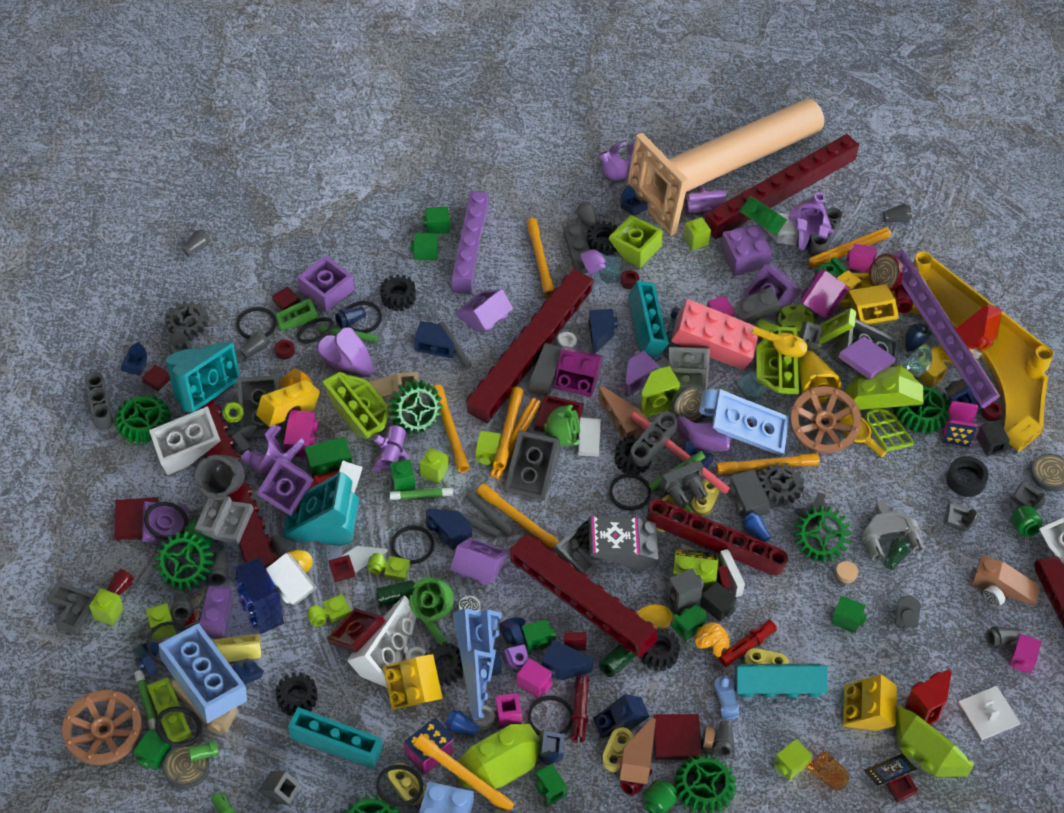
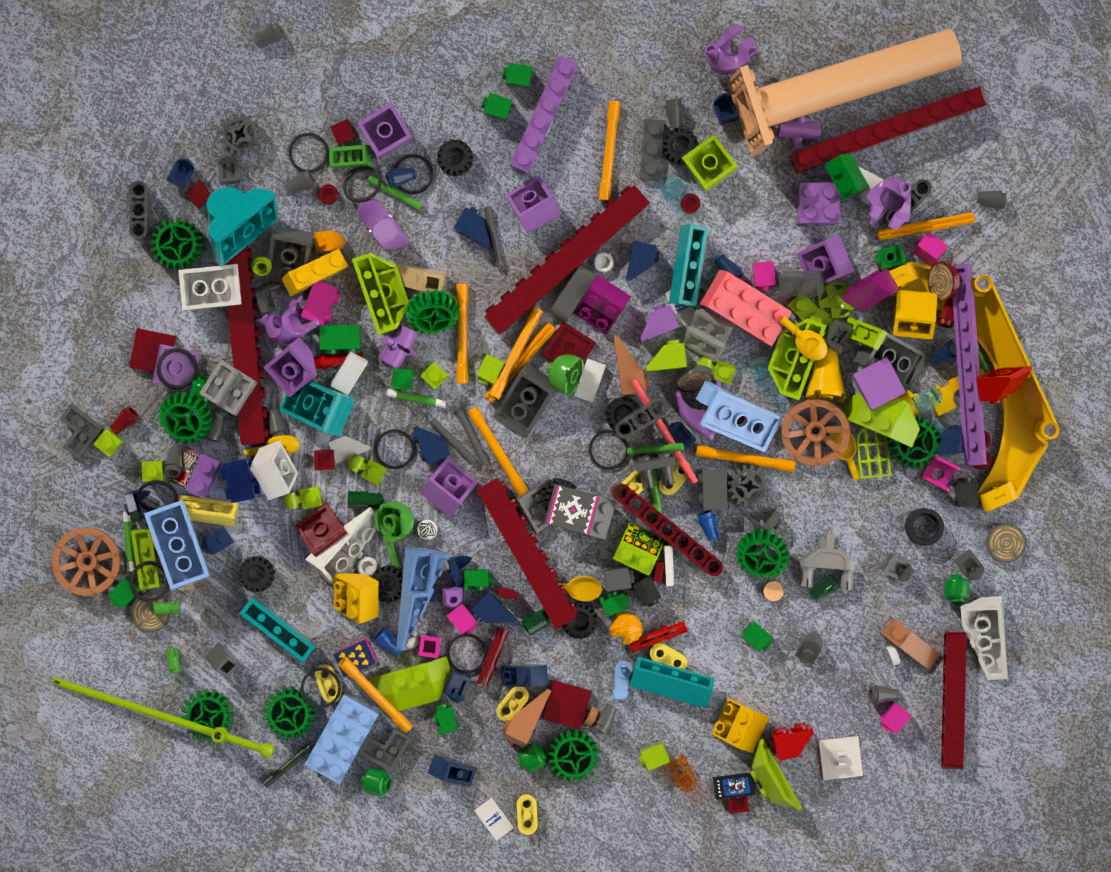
camera: 20 degrees right, 35 degrees up
dark grey cylinder [195,455,245,498] -> none
medium lavender piece [581,249,607,275] -> none
lime brick [683,217,711,251] -> none

